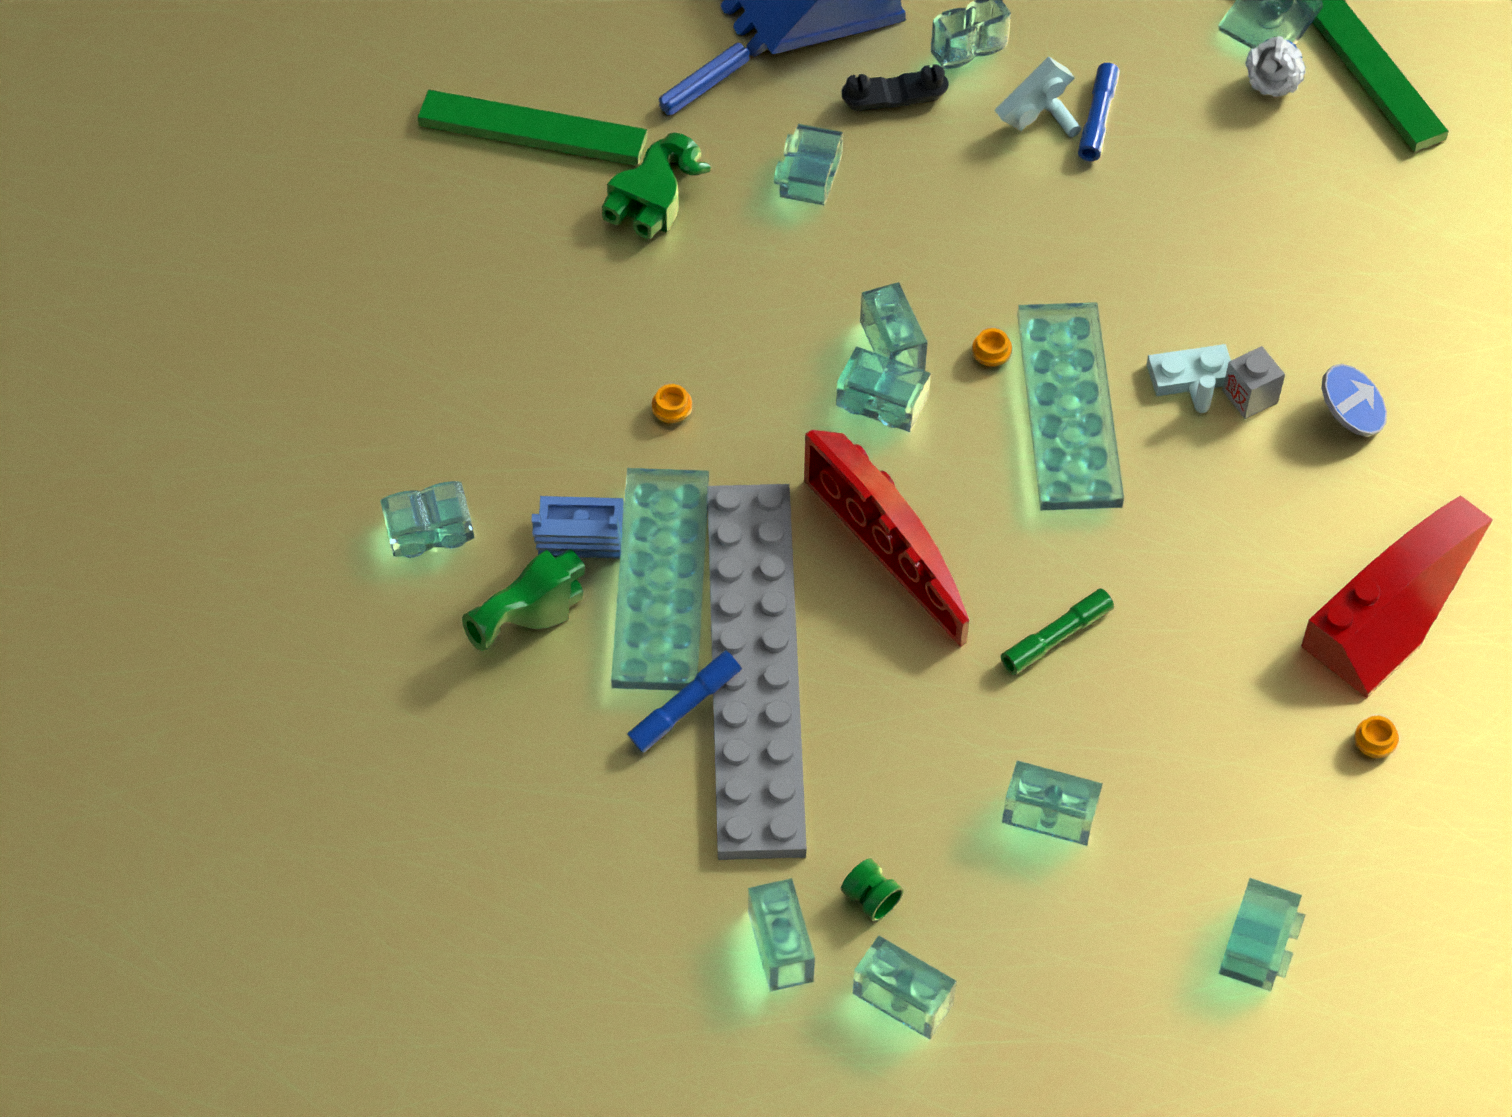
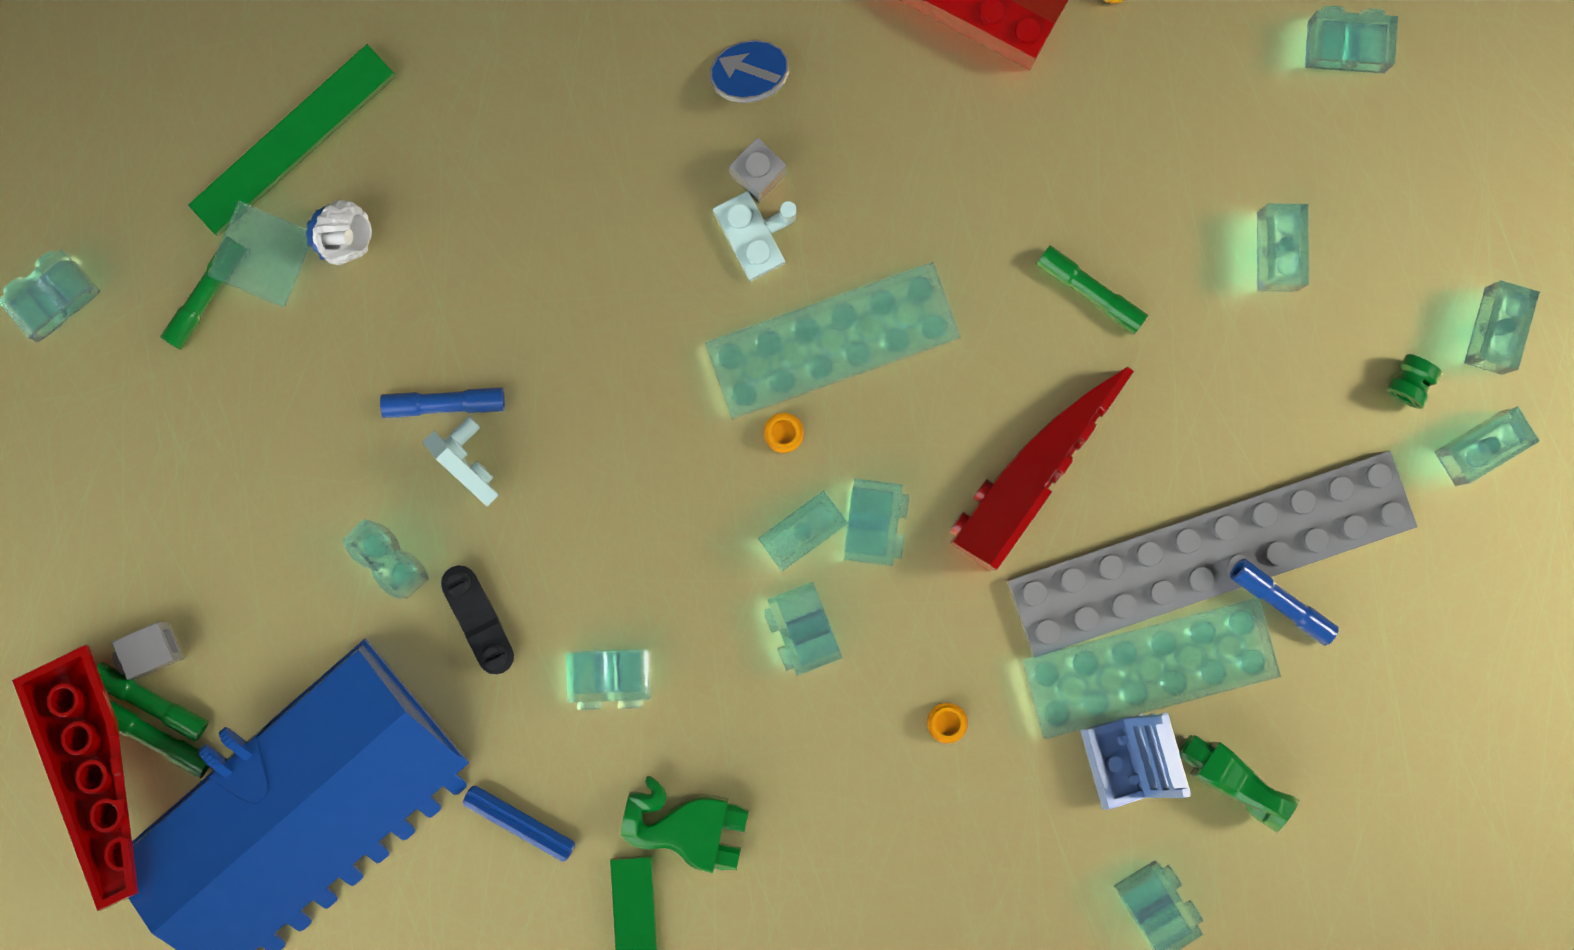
camera: 110 degrees left, 30 degrees up
none -> clear light blue brick [763,582,843,676]

